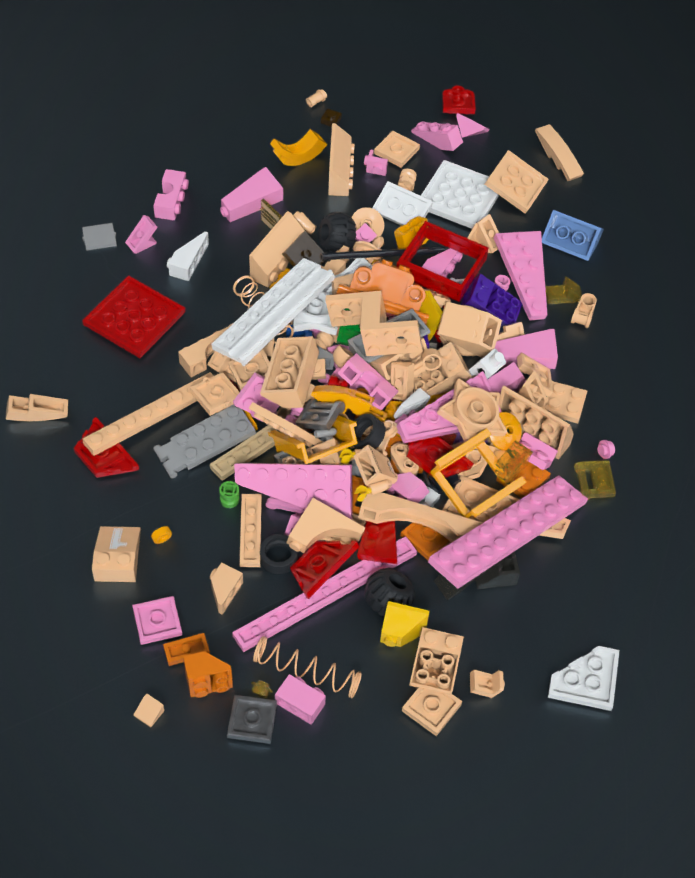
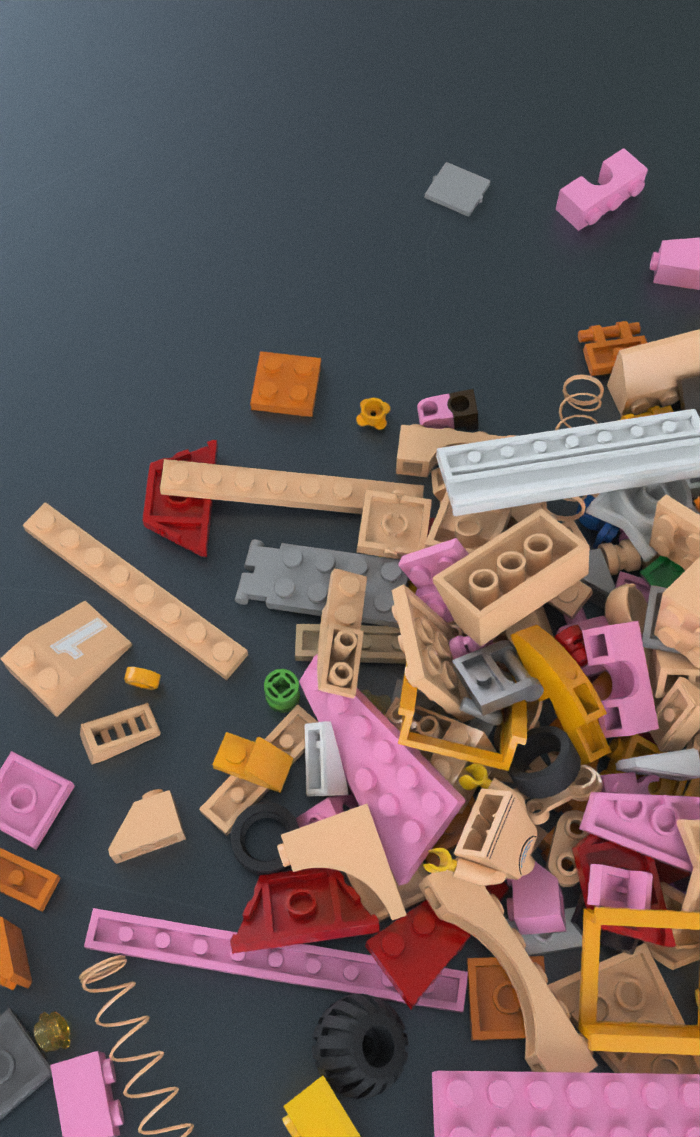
camera: 45 degrees right, 10 degrees up
light nougat slope [6,394,68,421] -> none
red plate [82,275,186,358] -> none
bright pink slope [125,215,157,254] -> none
white slope [167,232,209,281] -> none
none -> light nougat plate [23,502,248,680]
none -> light nougat slope [80,703,161,765]
none -> light orange slope [212,732,294,793]
none -> orange plate [250,351,321,417]
none -> white slope [304,721,348,796]
none -> light nougat slope [317,568,367,699]
none -> light orange plate [356,398,390,430]
none -> leg [417,389,479,431]
none -> orange plate [578,321,647,376]
none -> bright pink bracket [587,864,653,909]

